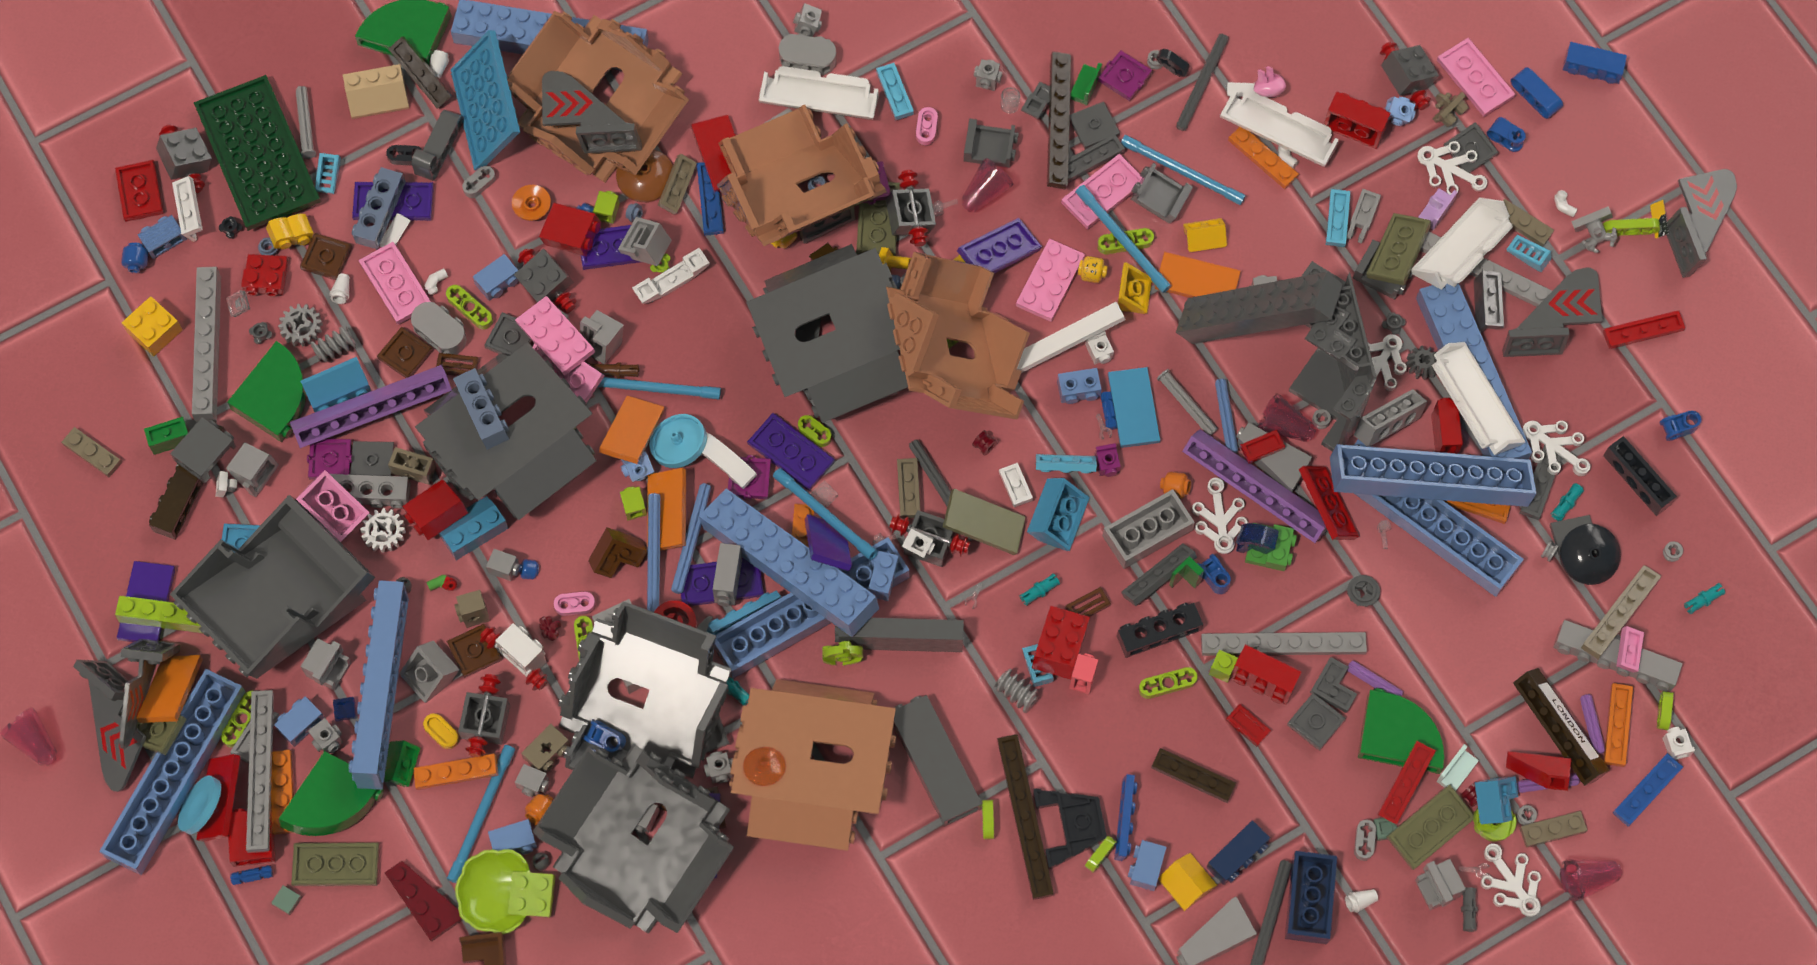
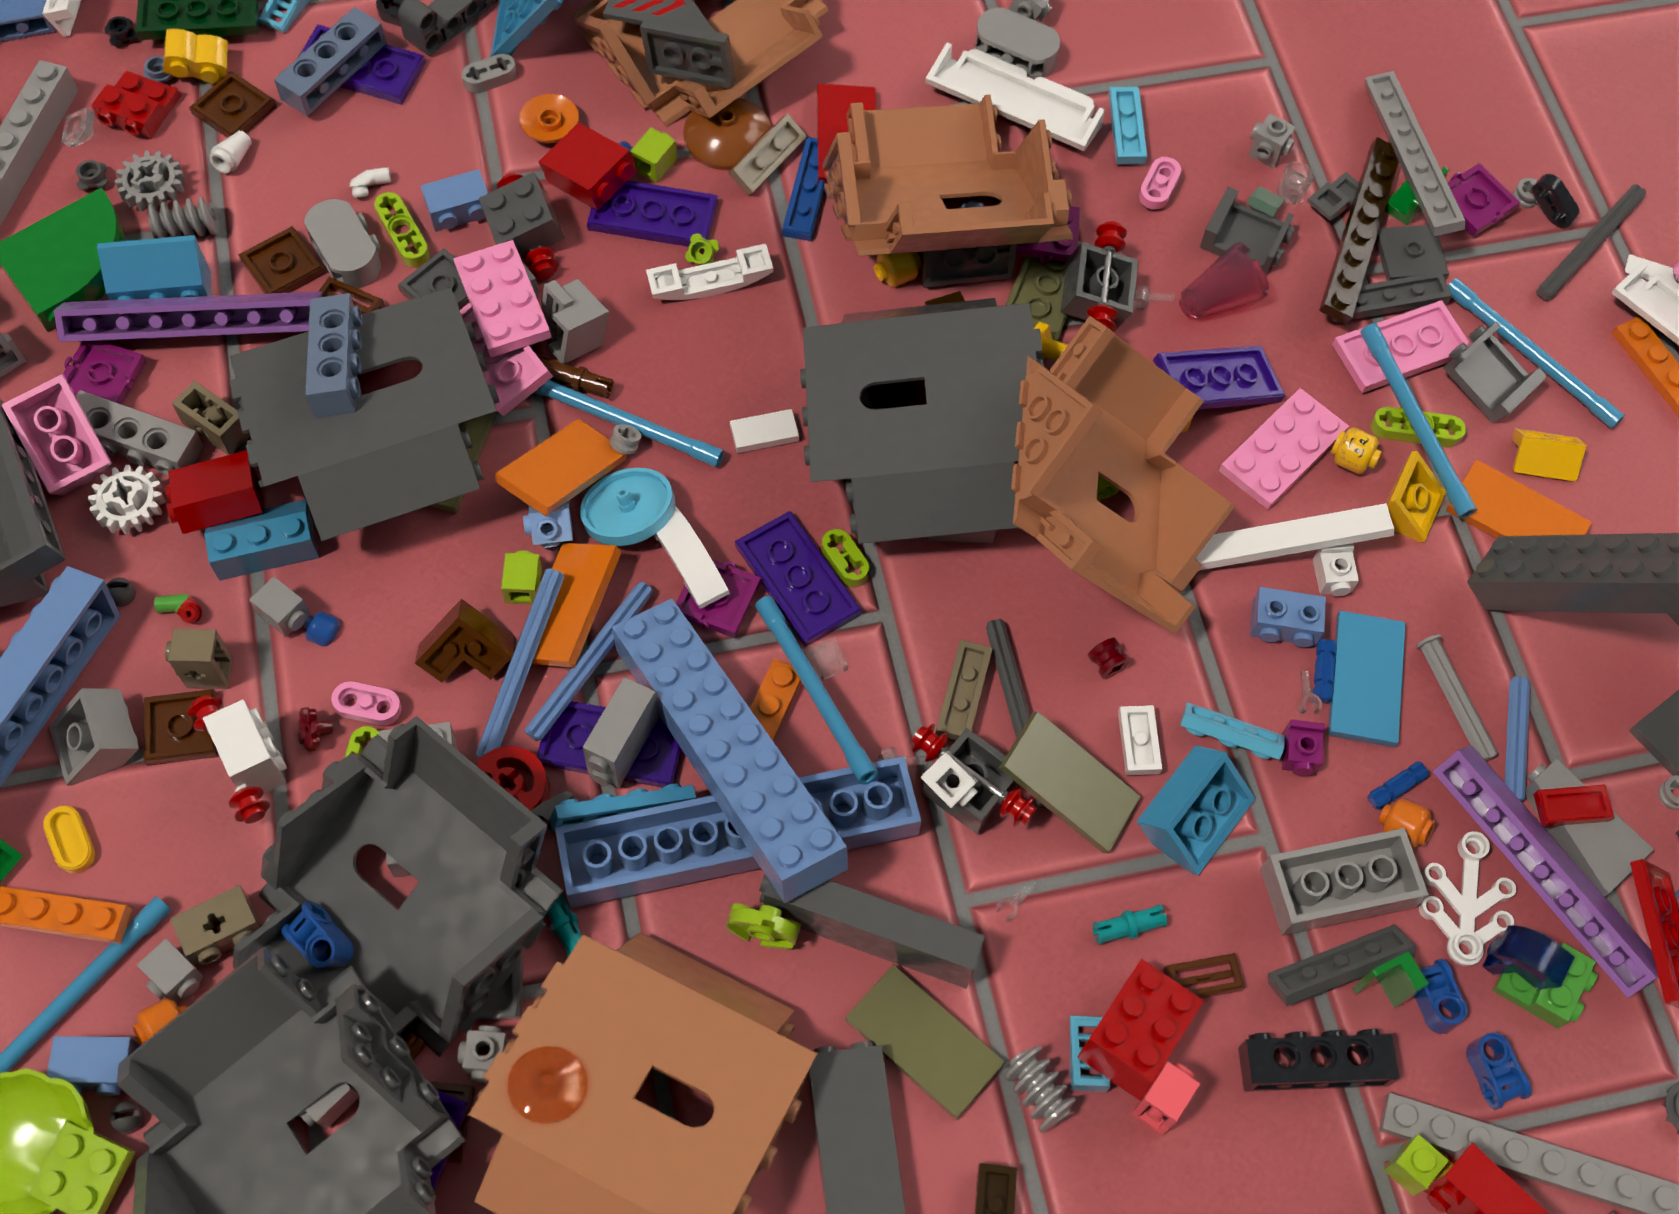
camera: 15 degrees right, 5 degrees down
dark grey plate [350,441,394,476] -> none
bright pink plate [359,242,431,325] -> none
white sticker [379,214,410,247] -> none
dark grey brick [458,674,510,757] -> none
light grey plate [618,217,672,266] -> none
sand blue plate [626,203,643,222] -> none
dark purple tile [805,514,852,571] -> none
medium blue brick [868,551,899,601] -> none
lime beam [1139,667,1197,699] -> none
clear pink cone [1257,393,1316,442] -> none
none -> light grey bush [609,424,641,454]
none -> white tile [730,409,799,453]
none -> olive tile [845,964,1005,1120]
none -> sand green tile [1247,186,1286,218]
none -> light grey plate [1365,71,1465,236]
none -> blue axle [1367,761,1429,810]
none -> blue piece [1466,1033,1531,1110]

